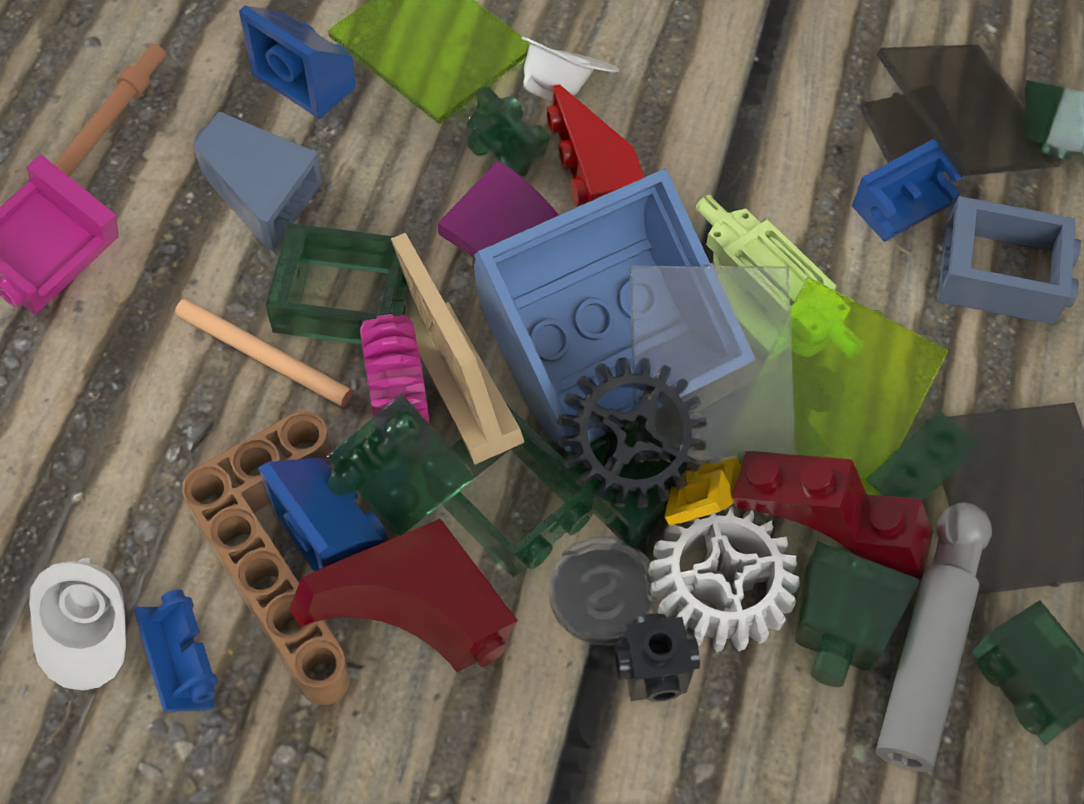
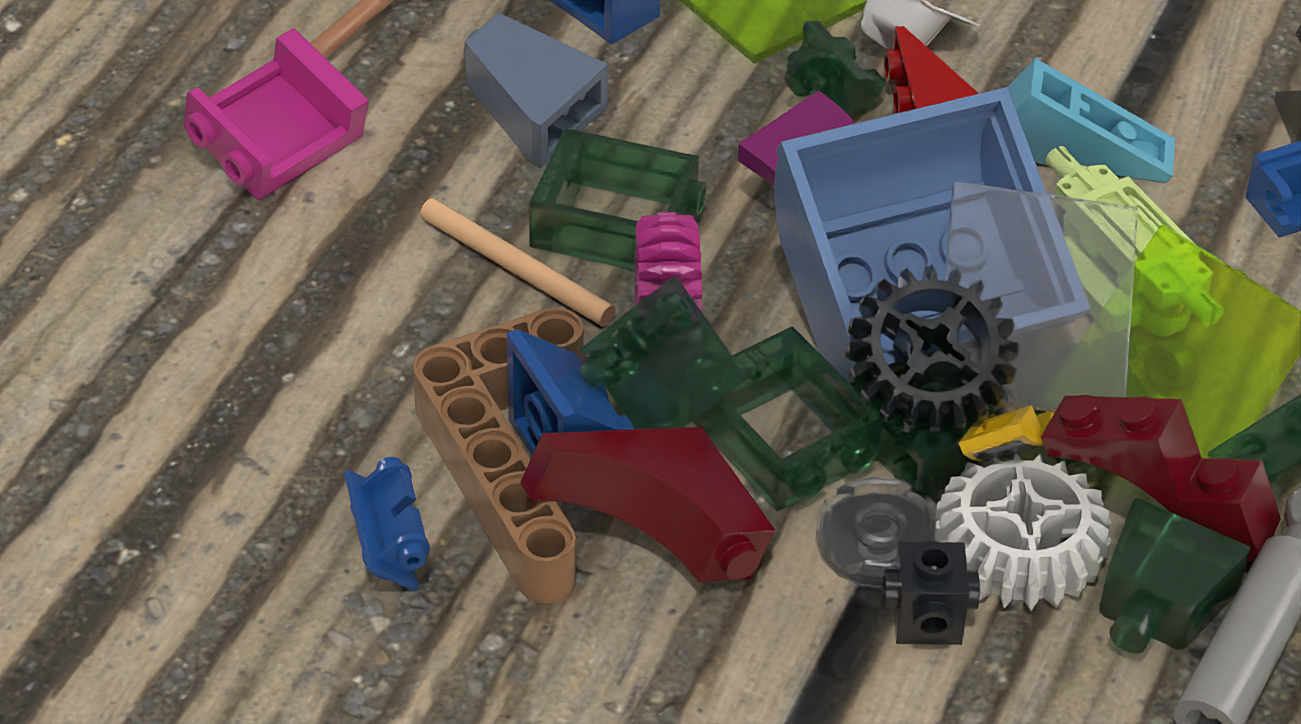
camera: 10 degrees right, 15 degrees down
white piece [29,558,126,691] -> none
tan fence [391,233,525,464] -> none
none -> medium azure slope [1007,58,1175,183]

